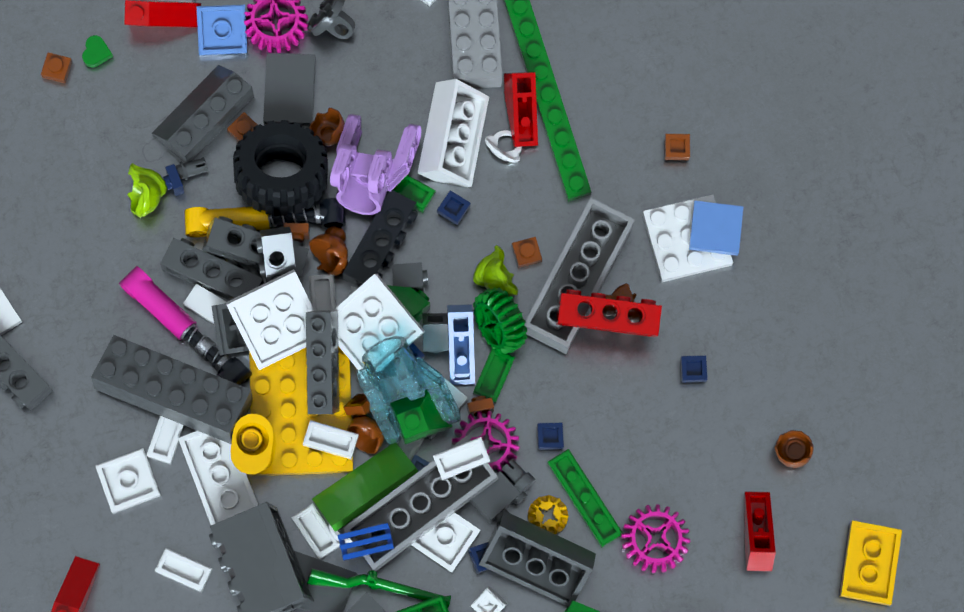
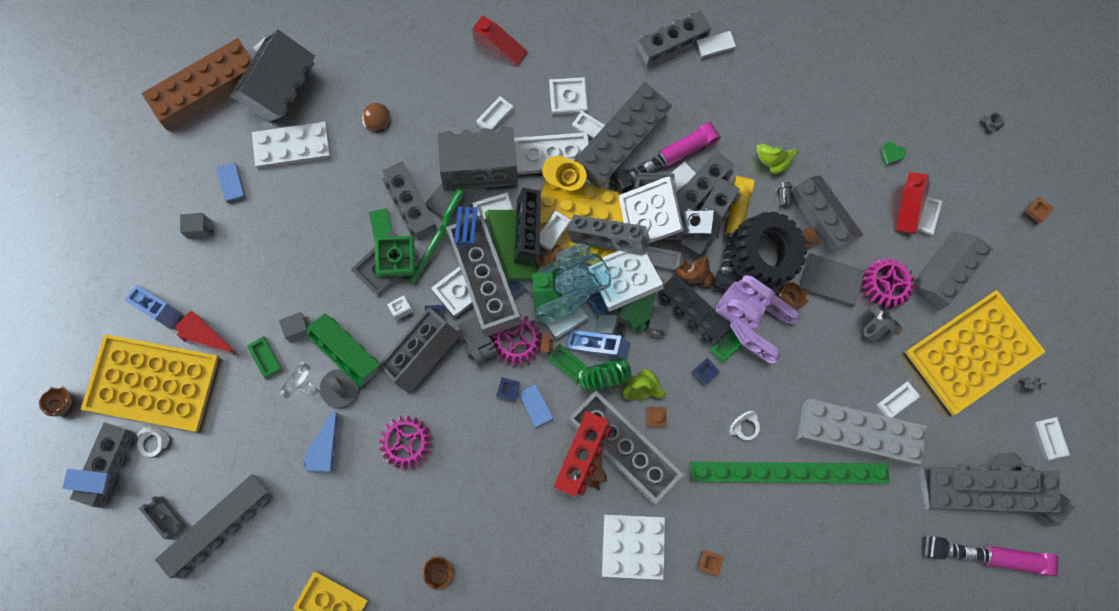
camera: 110 degrees right, 0 degrees up
dark orange plate [41,52,72,83] -> none
dark blue plate [163,164,184,196] -> none
medium blue tile [197,5,248,56] -> none
dark orange plate [284,223,310,243] -> none
white slope [418,79,489,188] -> none
white tile [433,437,491,480] -> none
red slope [504,72,538,147] -> none
yellow gear [528,495,568,535] -> none
green tile [547,449,623,548] -> none
dark blue plate [680,356,708,383] -> none
medium blue tile [689,201,743,256] -> none
red slope [744,492,776,571] -> none
none -> black brick [514,187,541,266]
none -> medium blue tile [518,384,553,428]

